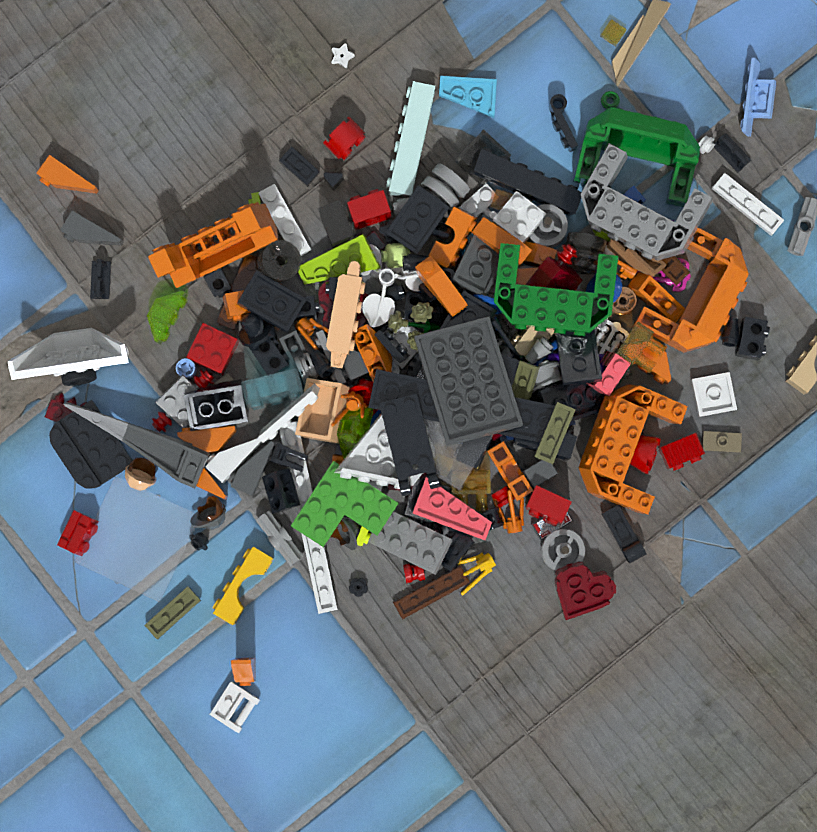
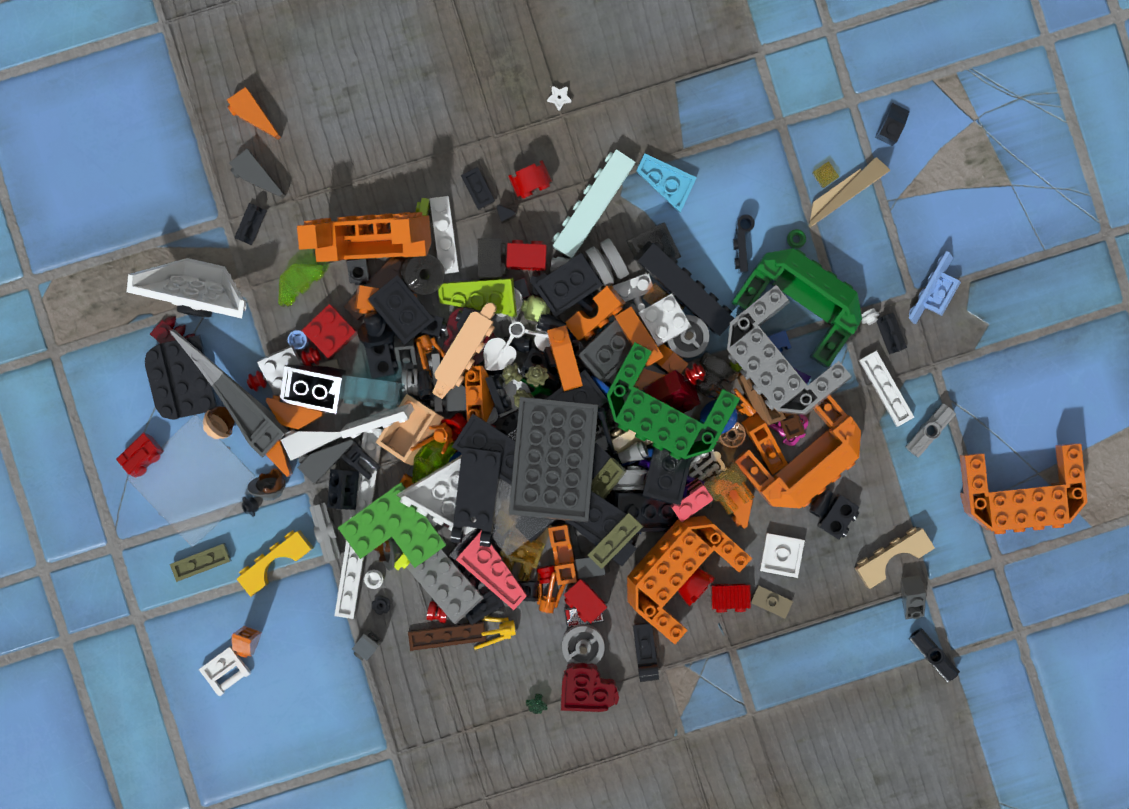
camera: 25 degrees right, 5 degrees up
none -> dark grey slope [352,628,383,661]
none -> white plate [364,569,384,589]
none -> clear green plant [525,693,548,714]

